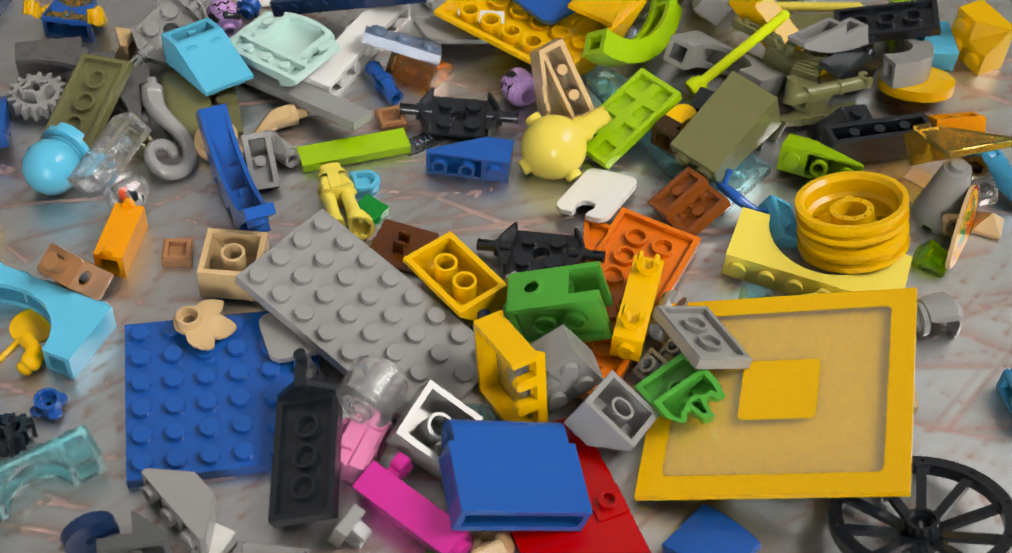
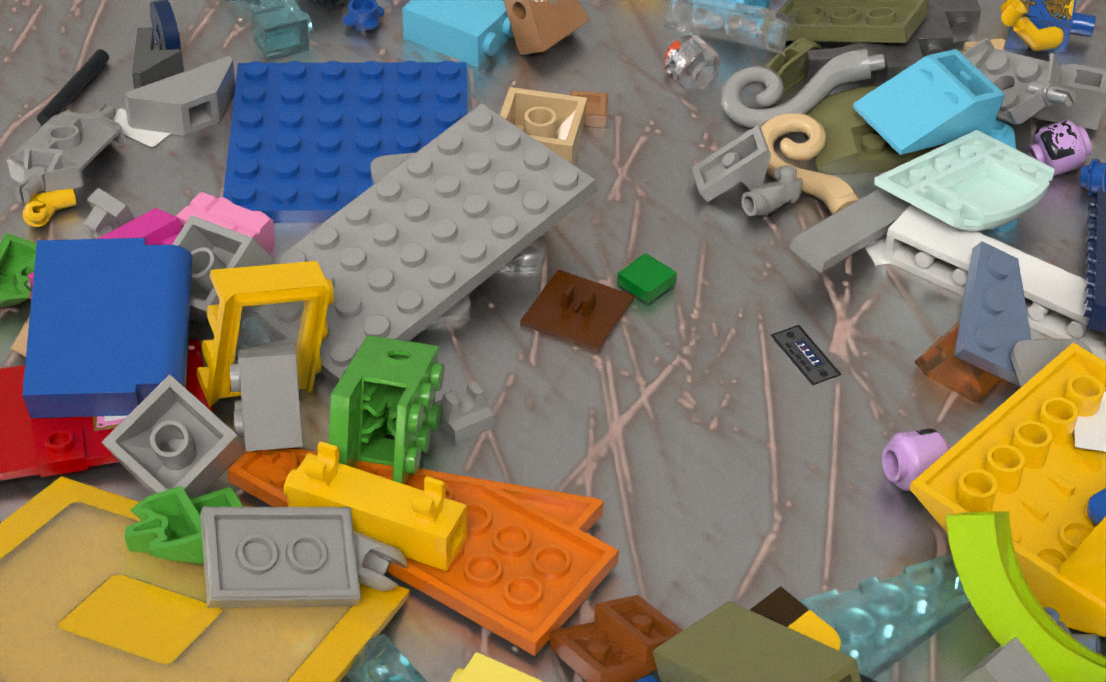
camera: 100 degrees right, 5 degrees down
light orange brick [93,198,148,278] -> none
tan plate [173,299,237,350] -> none
blue arch [195,103,276,232] -> none
black hinge [268,348,344,528] -> none
lime tile [296,128,411,173] -> none
light yellow piece [317,162,375,240] -> none
clear head [336,355,409,428] -> none
medium azure tile [349,170,380,199] -> none
blue pin [365,60,404,105] -> none
medium nougat tile [374,105,408,132] -> none
black plate [399,88,519,139] -> none
yellow slope [403,231,508,321] -> none
blue slope [426,137,514,183] -> none
black plate [476,222,606,274] -> none
light yellow piece [517,105,611,184] -> none
tan wedge [530,38,595,119] -> none
white piece [557,168,637,223] -> none
lime plate [586,68,682,170] -> none

